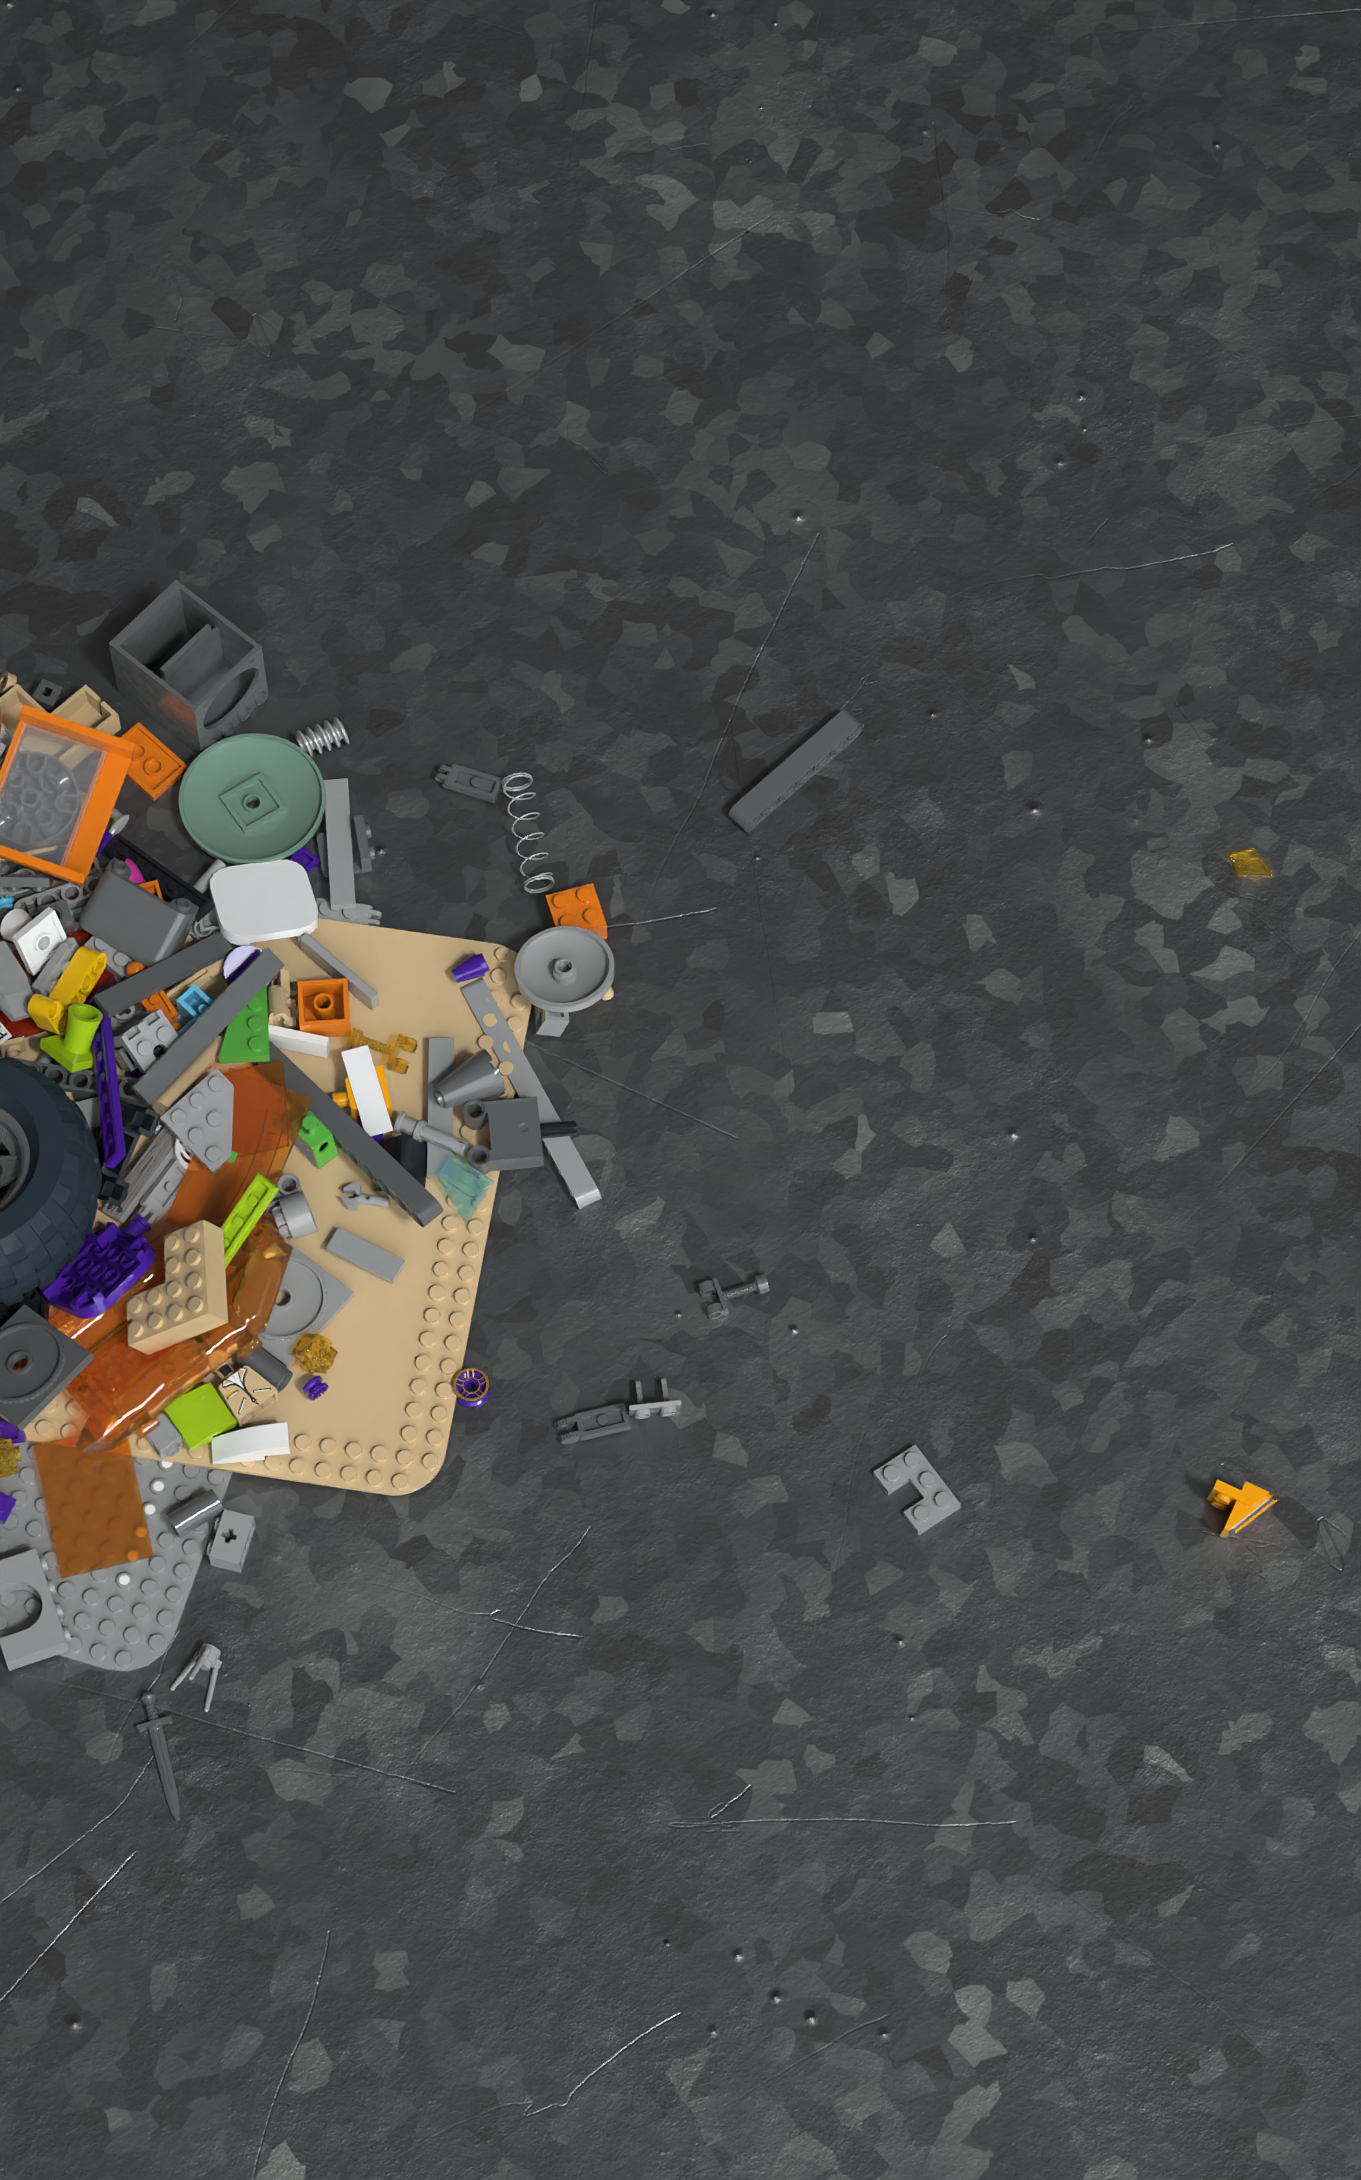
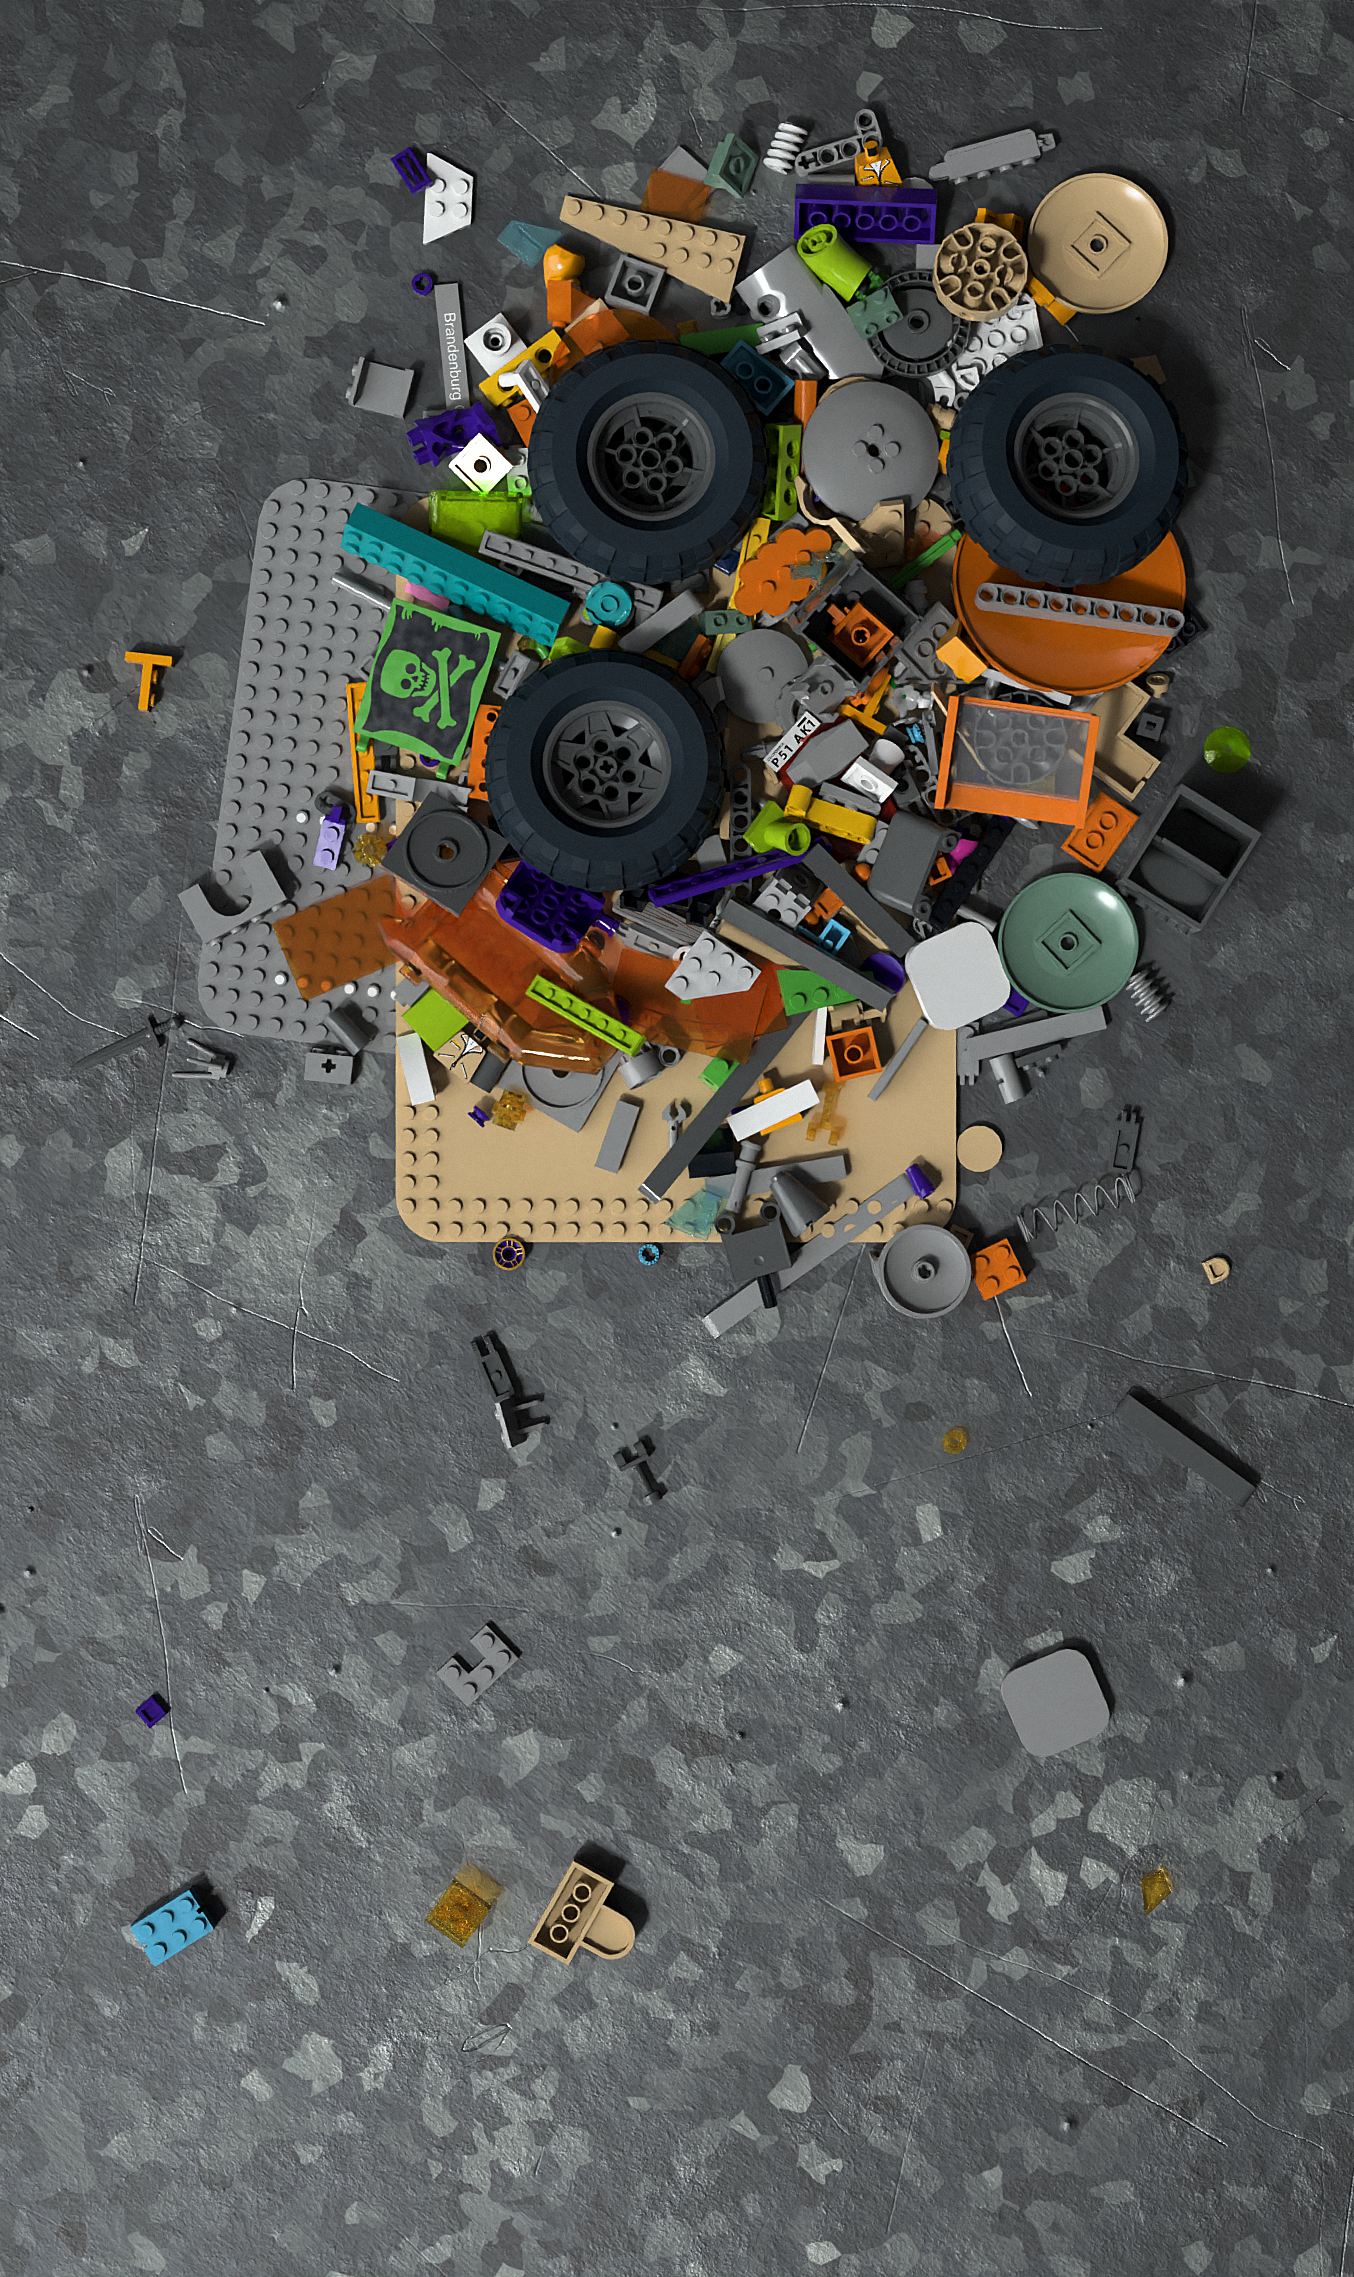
camera: 85 degrees right, 25 degrees up
tan piece [126,1220,228,1355] -> none
light orange piece [1207,1479,1279,1538] -> none
none -> medium azure piece [130,1886,217,1967]
none -> dark purple tile [135,1695,168,1728]
none -> clear yellow brick [425,1879,491,1948]
none -> tan brick [527,1857,635,1965]
none -> medium azure bush [639,1244,659,1265]
none -> clear yellow plate [942,1431,966,1454]
none -> tan tile [956,1126,1002,1172]
none -> light grey pin [989,1052,1027,1104]
none -> light grey tile [1001,1647,1110,1757]
none -> tan tile [1202,1257,1230,1284]
none -> clear neon green dish [1203,727,1250,774]

